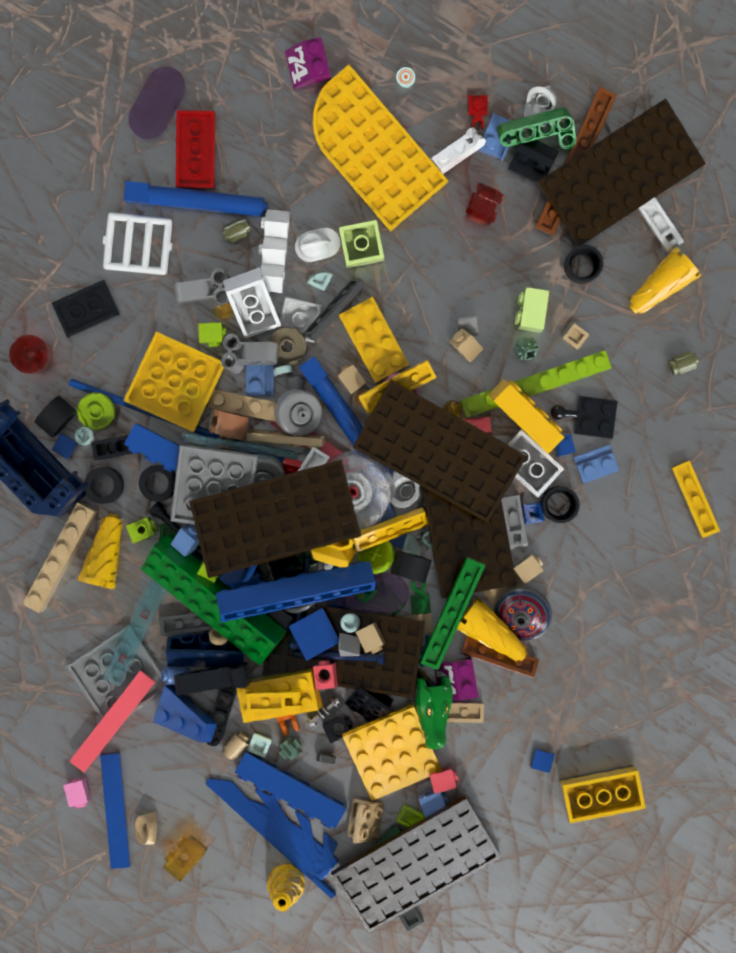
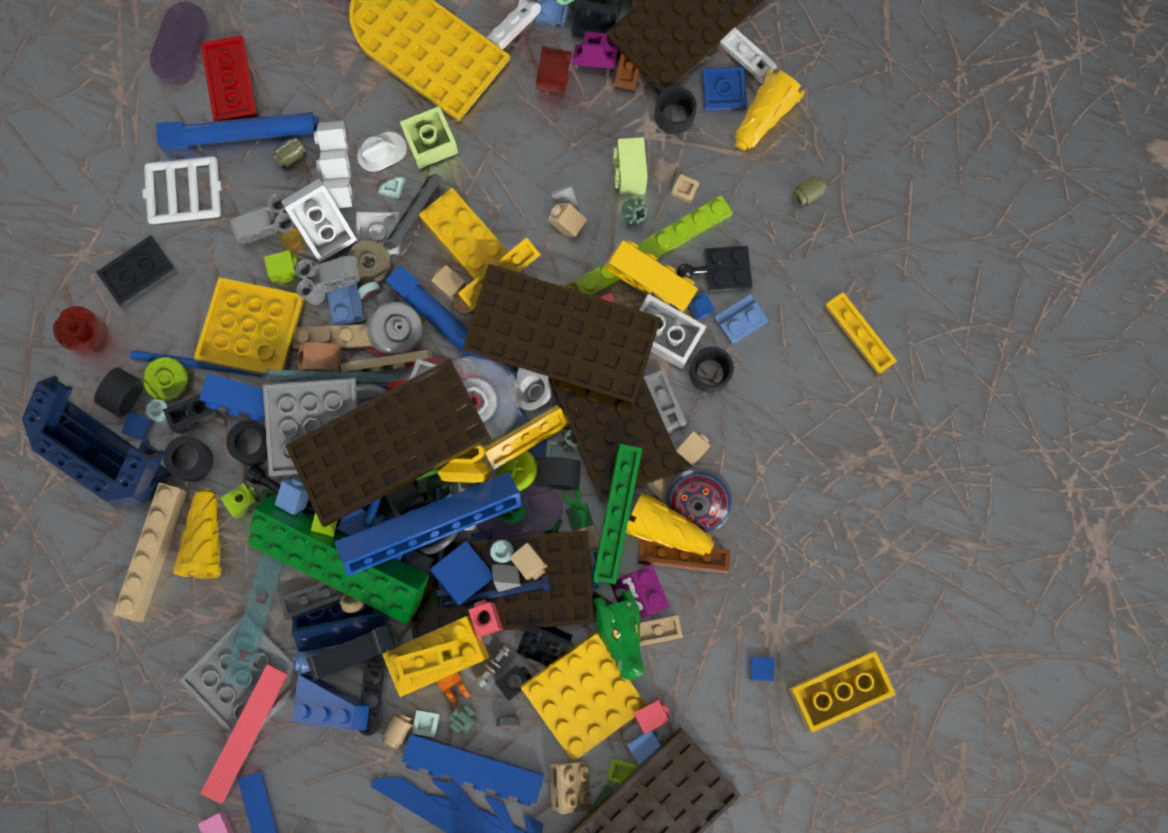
camera: 20 degrees left, 10 degrees down
blue tile [521,502,544,524] -> none
none -> magenta brick [572,32,617,69]
none -> blue tile [701,67,747,111]

